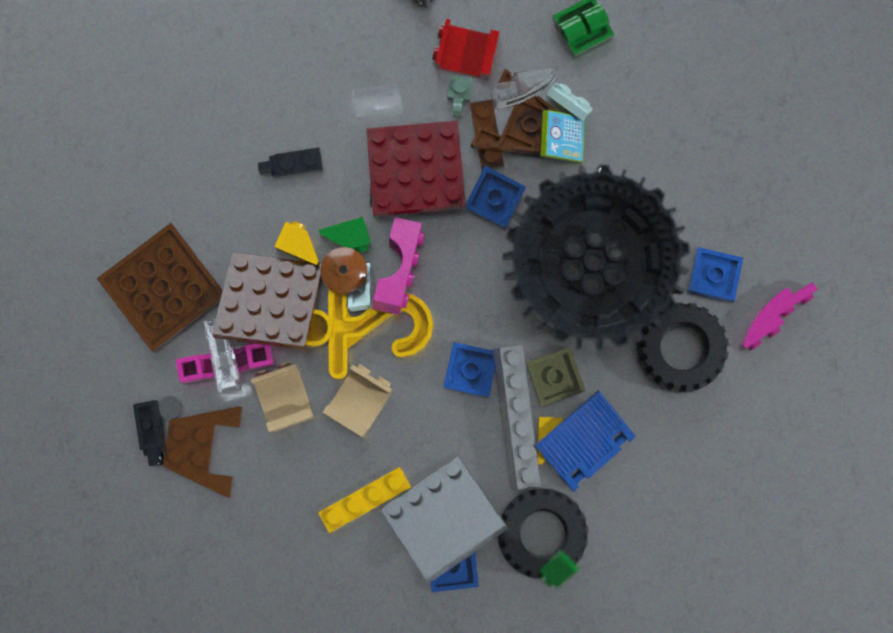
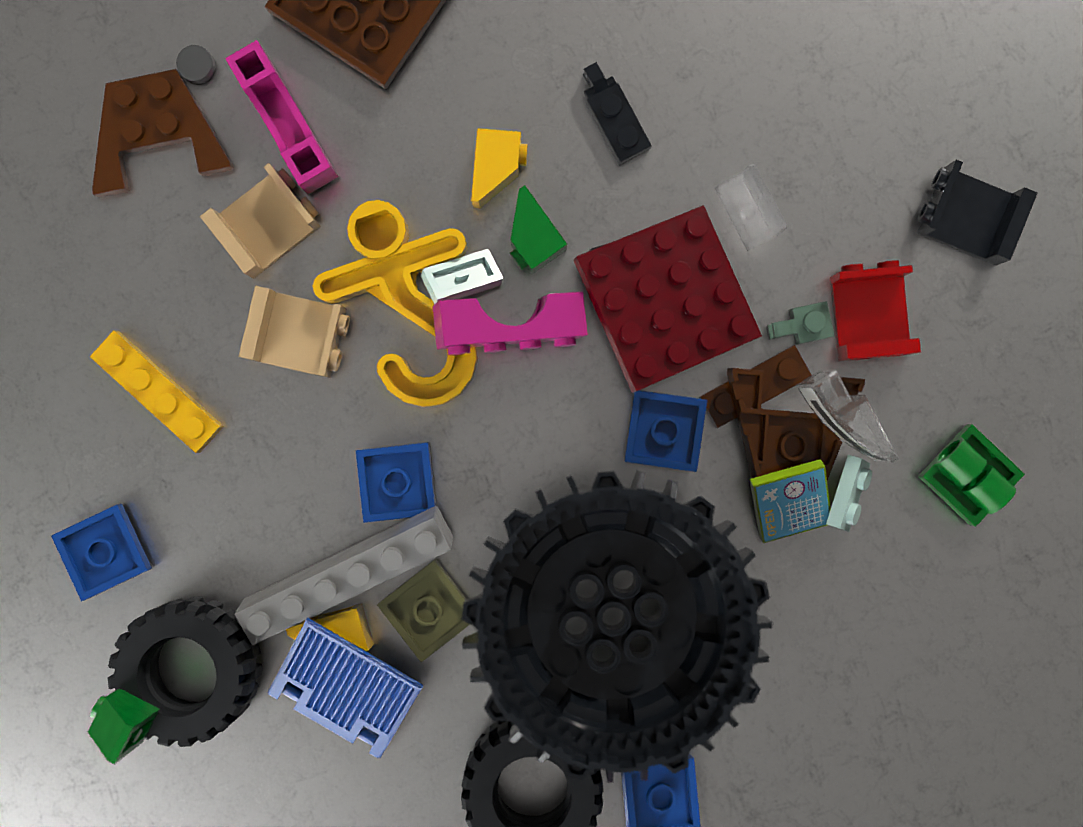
camera: 70 degrees right, 5 degrees up
black hinge [133,400,165,467] -> none
clear slope [203,319,241,394] -> none
plate [212,252,322,350] -> none
dark orange dish [320,247,367,294] -> none
plate [381,457,508,583] -> none

